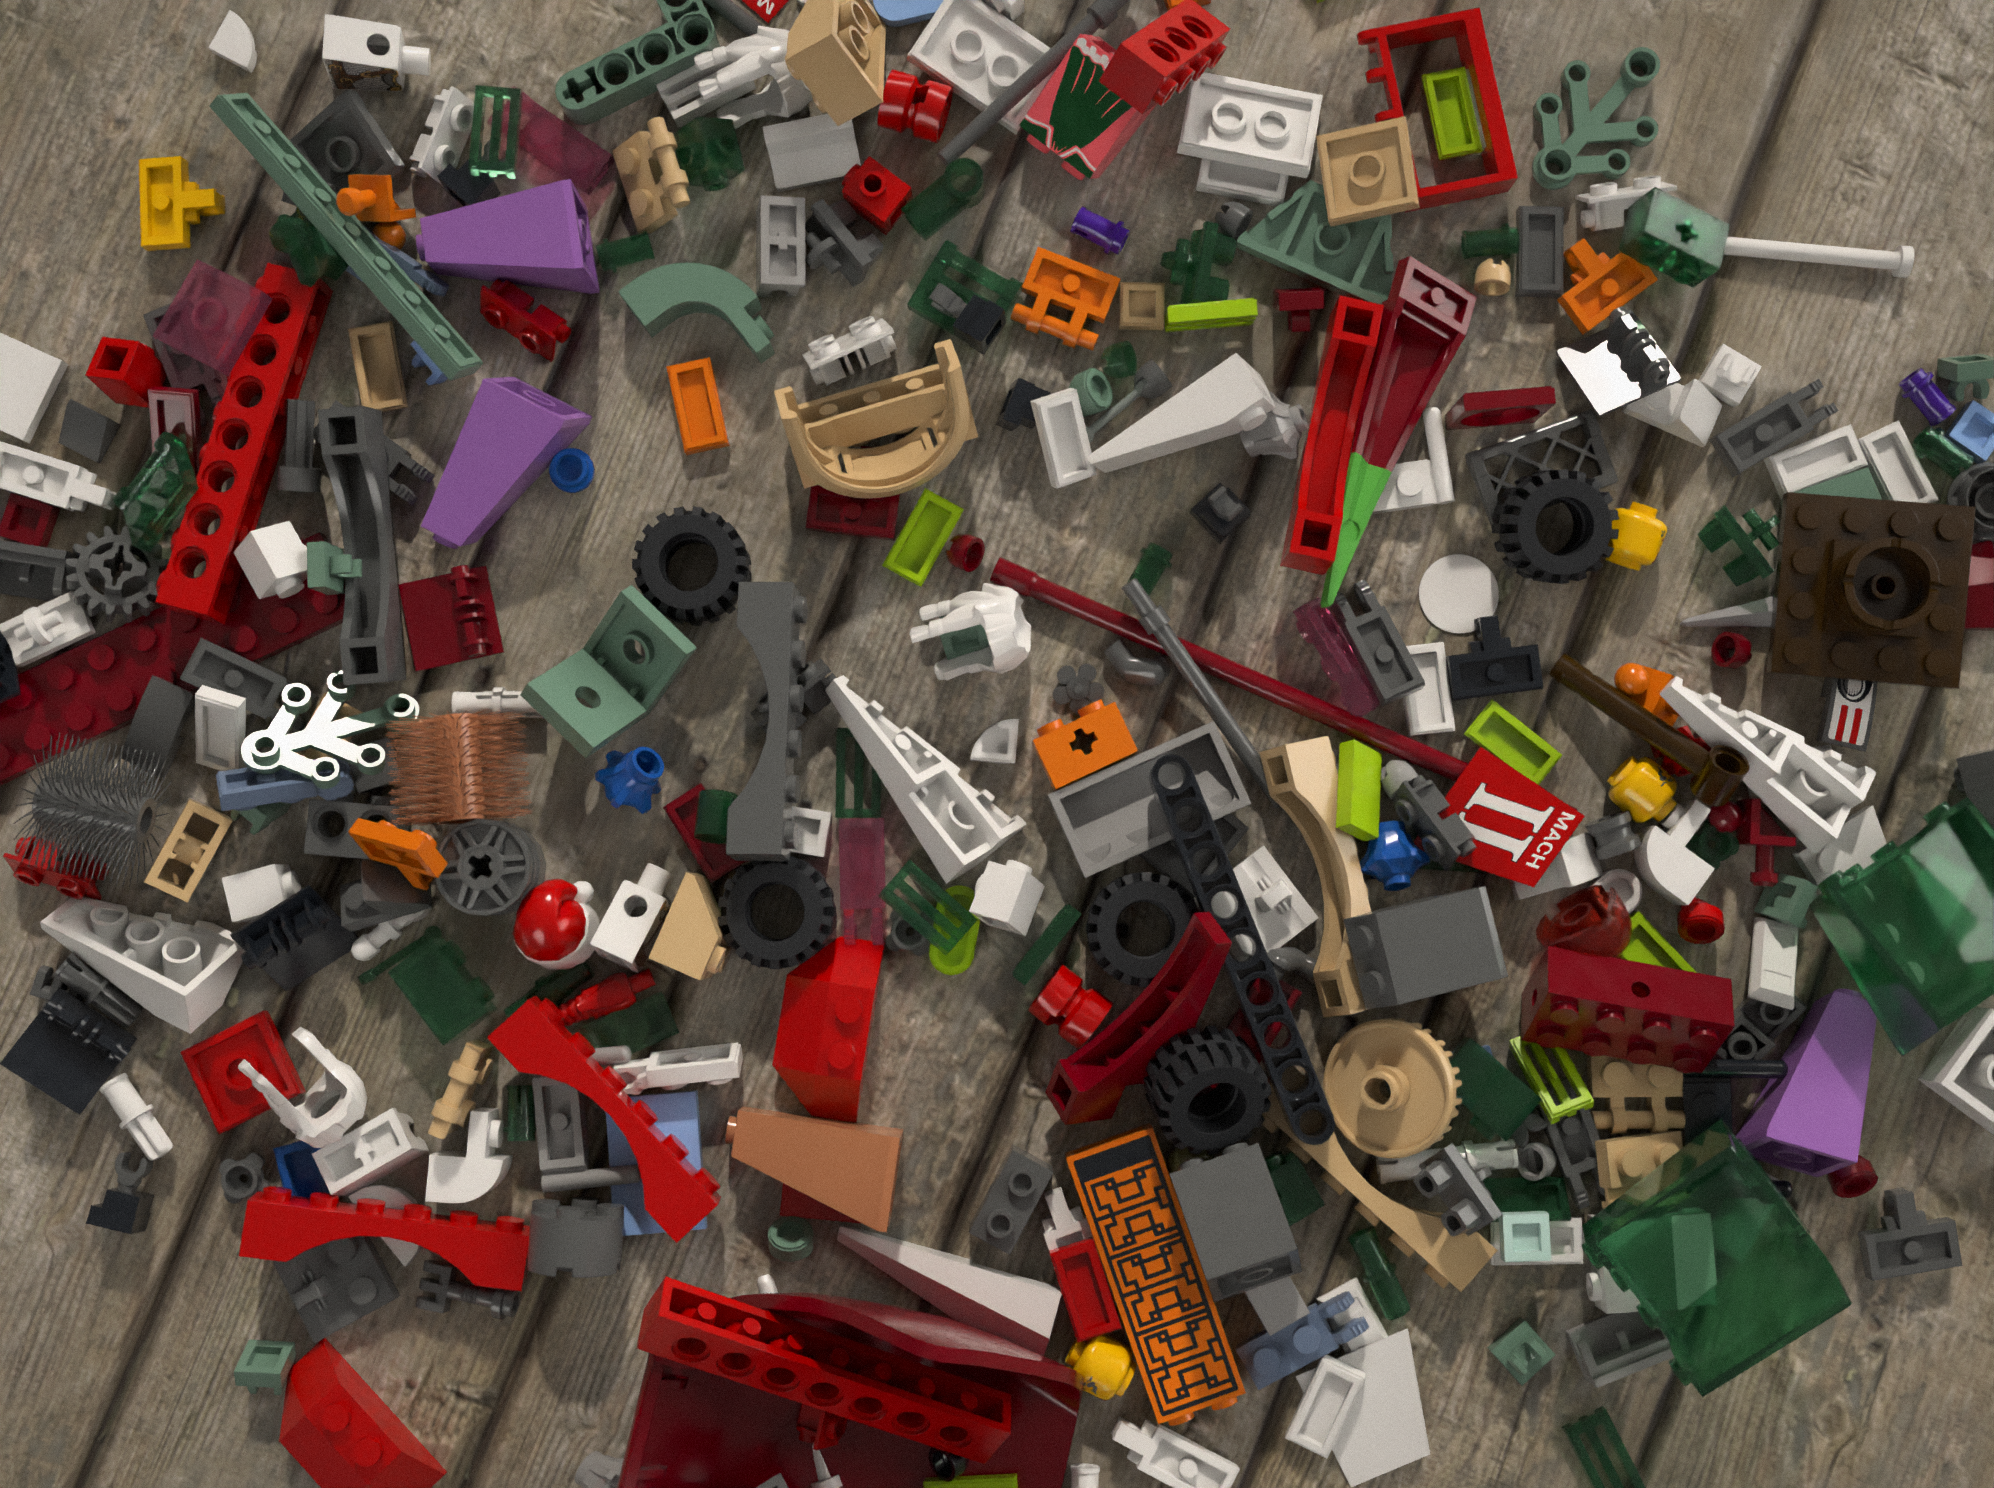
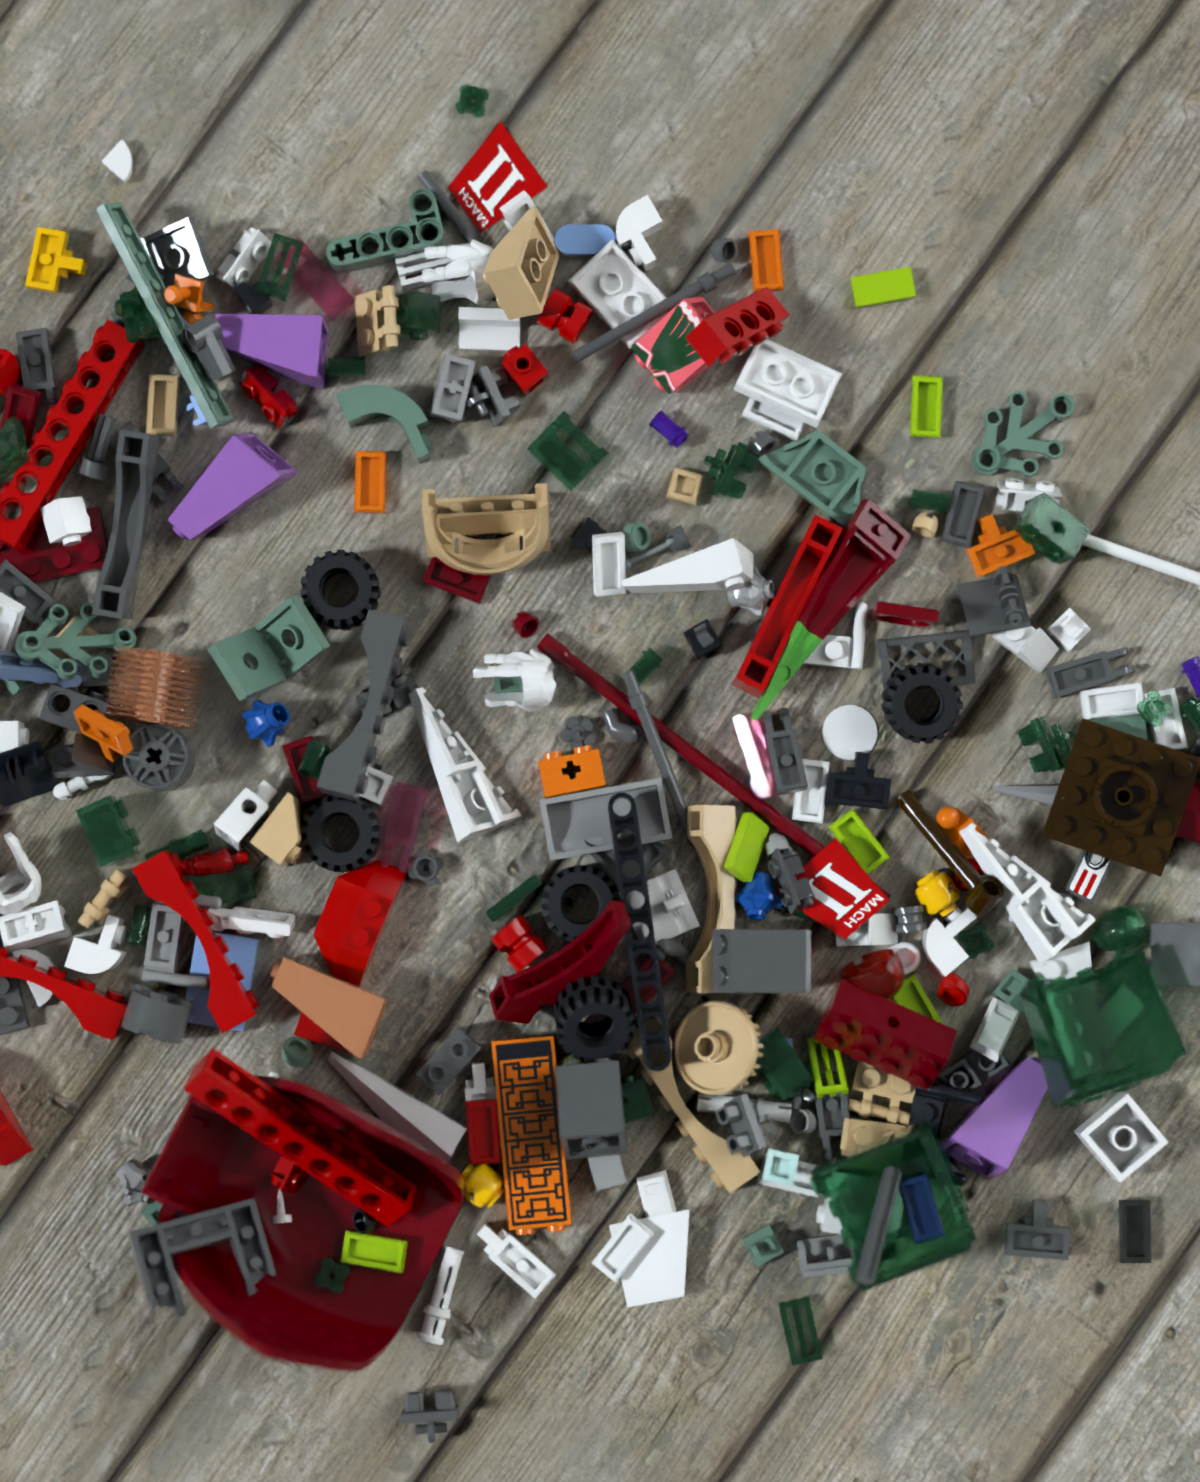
camera: 15 degrees right, 0 degrees up
clear pink tile [152,259,273,376] -> none
sand green tile [307,541,362,595] -> none
white torso [322,14,431,92] -> none
clear green hinge [358,926,442,986] -> none
dark red hinge [398,565,505,672] -> none
dark grey hinge [416,1260,521,1320] -> none
white pin [452,687,544,723] -> none
red piece [512,878,600,970] -> none
blue plate [549,448,595,493] -> none
white hinge [802,316,897,386] -> none
clear green tile [835,728,882,819] -> none
clear green tile [878,860,978,956] -> none
lime tile [882,488,964,587] -> none
clear green piece [901,158,985,242] -> none
black piece [929,283,1006,355] -> none
lime tile [929,885,980,975] -> none
white brick [969,860,1045,936] -> none
white tile [970,719,1019,764] -> none
orange plate [1010,247,1121,351] -> none
clear green hinge [1100,340,1137,379] -> none
lime tile [1164,298,1258,333] -> none
sand blue hinge [1236,1291,1370,1390] -> none
dark red tile [1273,287,1324,332] -> none
tan plate [1316,116,1420,226] -> none
clear green axle [1347,1226,1410,1320] -> none
red hinge [1356,7,1518,213] -> none
clear green tile [1482,1177,1572,1222] -> none
yellow head [1605,502,1667,571] -> none
dark red piece [1708,798,1796,887] -> none
dark red hinge [1711,632,1752,669] -> none
dark red tile [1827,1155,1878,1198] -> none
none -> dark grey piece [181,314,236,382]
none -> dark grey axle [856,1166,902,1285]
none -> dark blue tile [898,1174,946,1245]
none -> clear green hair [1092,906,1150,953]
none -> clear green plate [1137,690,1173,727]

